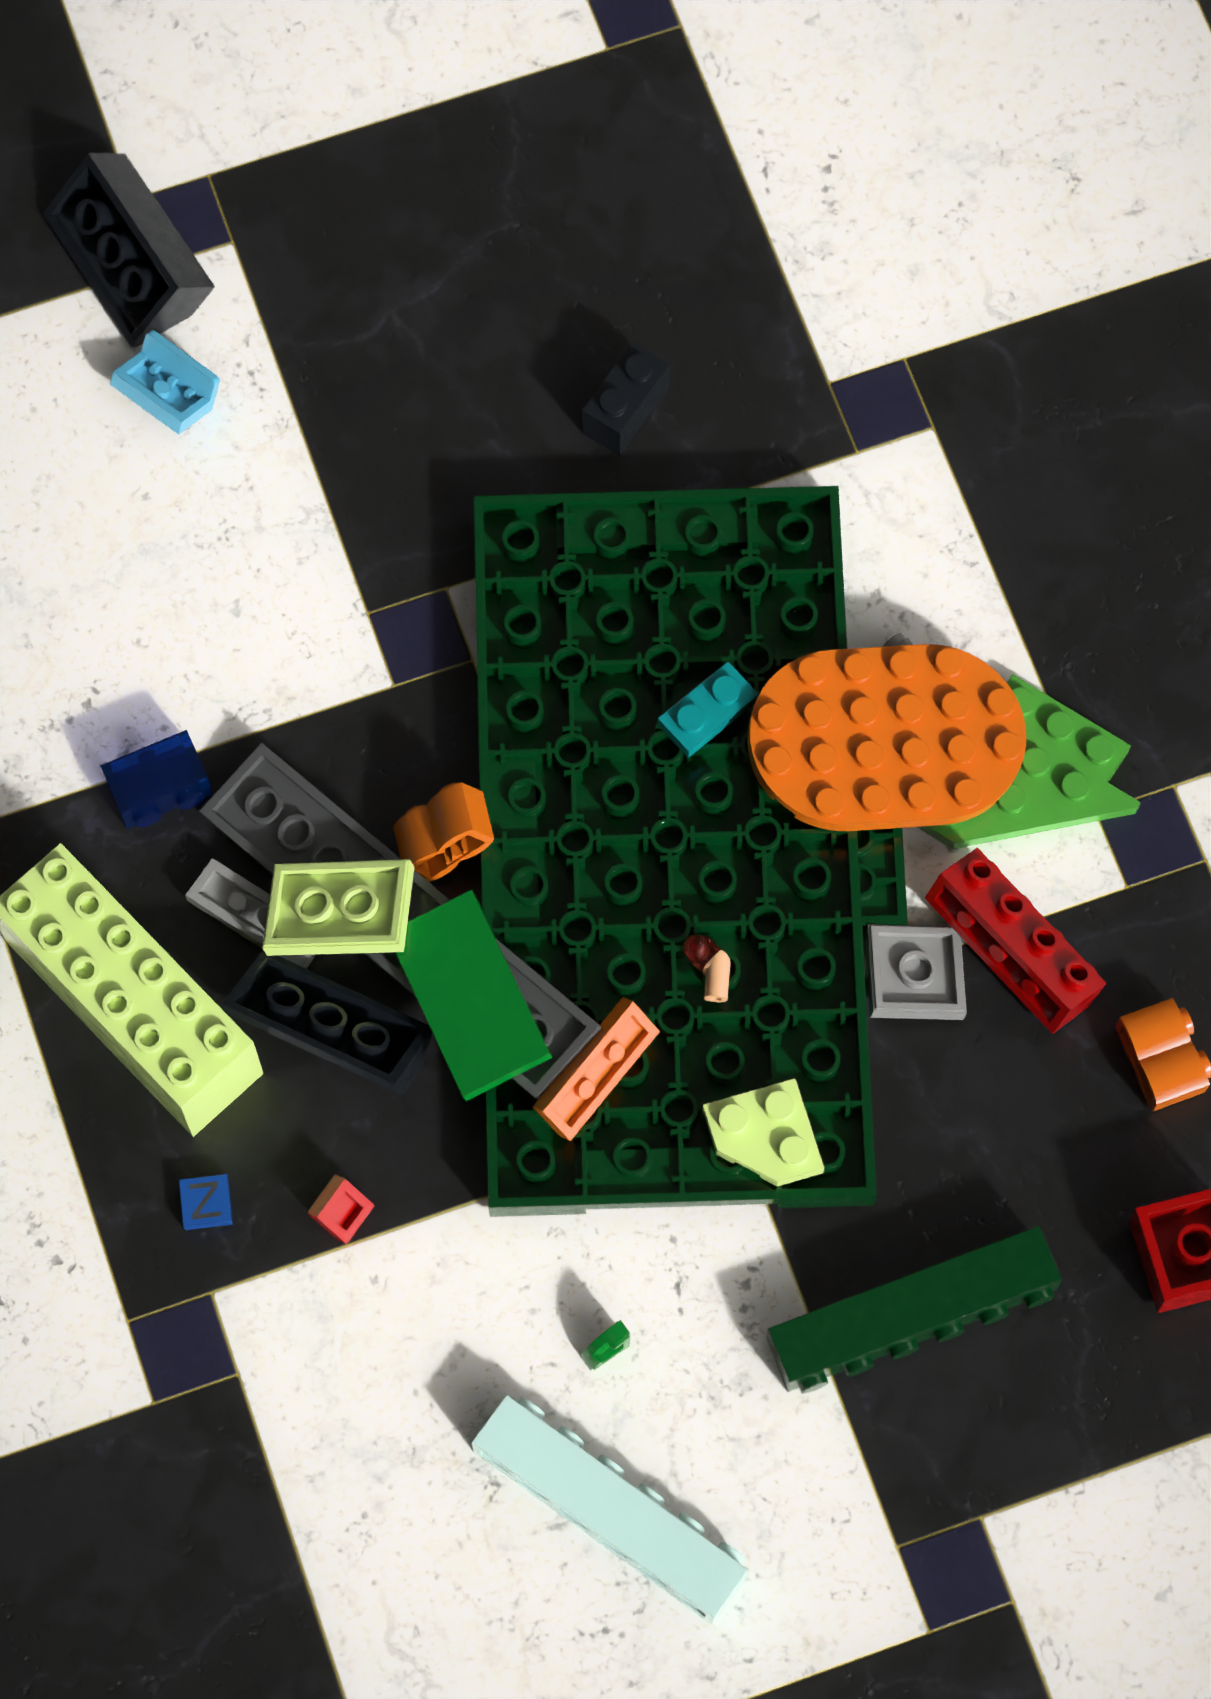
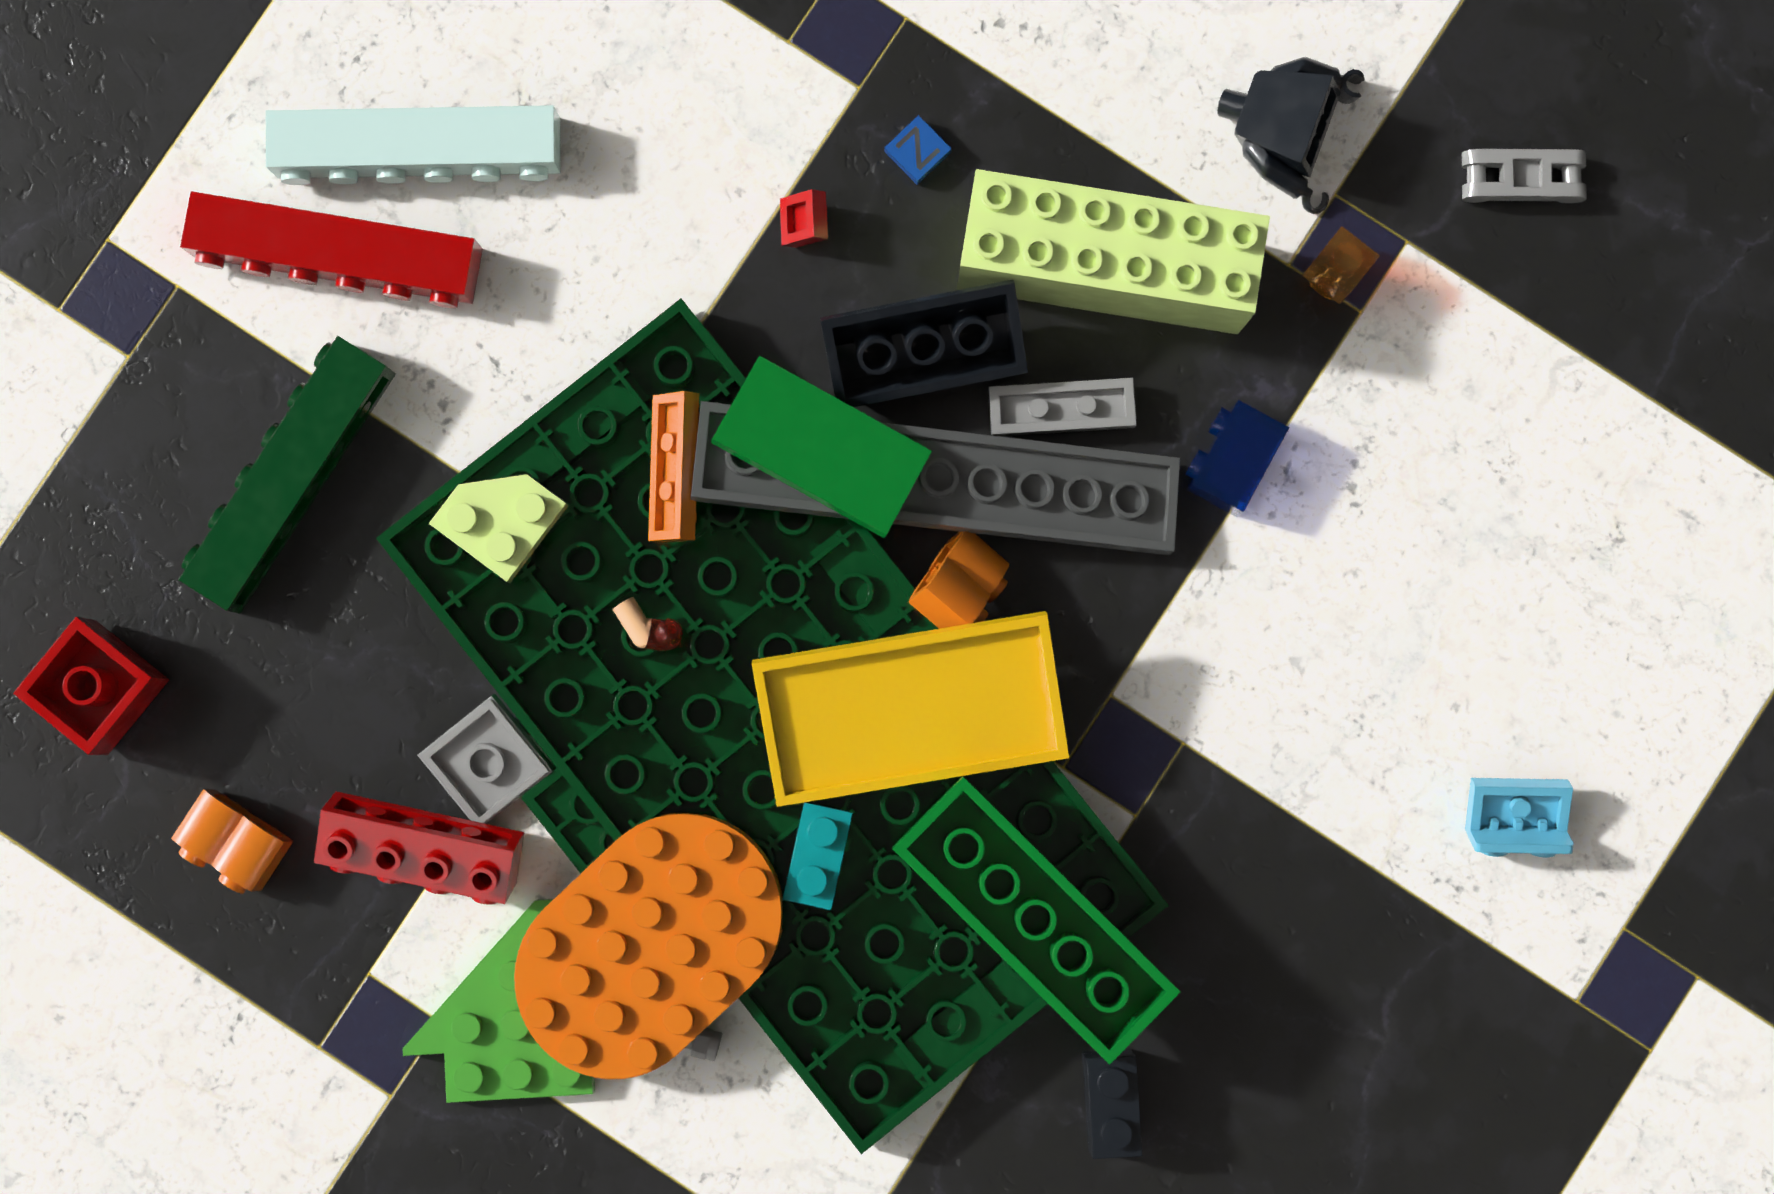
camera: 145 degrees right, 15 degrees up
black slope [42,153,215,347] -> none
yellowish green tile [262,859,414,956] -> none
green tile [581,1319,630,1371] -> none
none -> red brick [180,191,483,309]
none -> yellow tile [752,611,1069,807]
none -> green brick [892,777,1180,1065]

